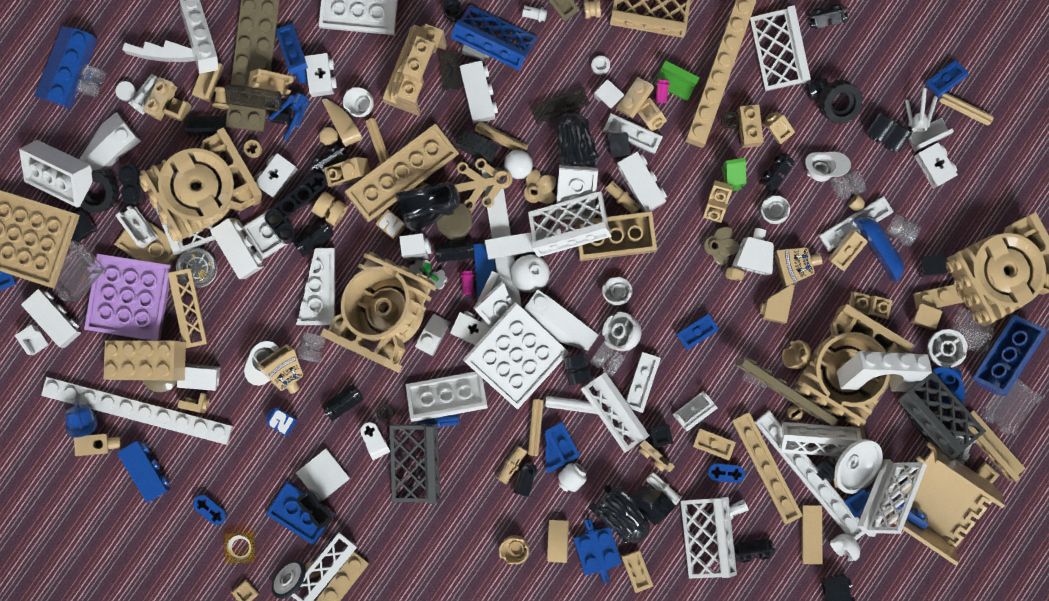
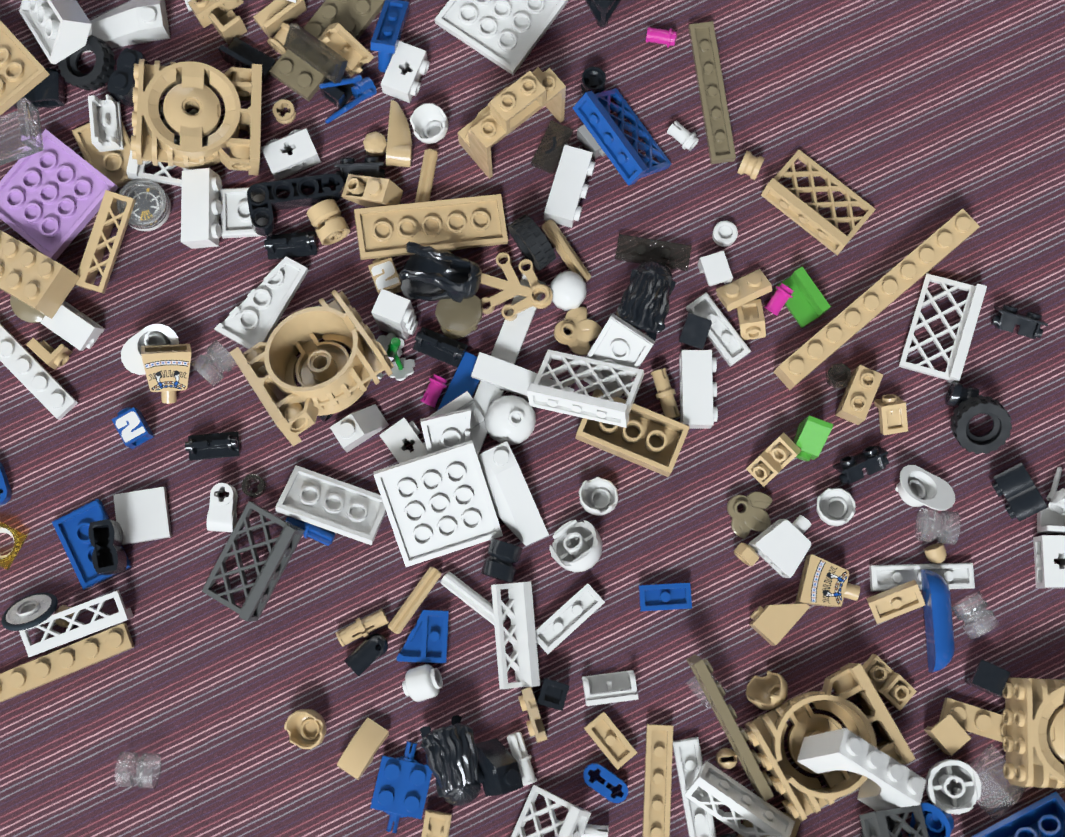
camera: 30 degrees right, 5 degrees down
clear wheel [590,342,626,378] -> none

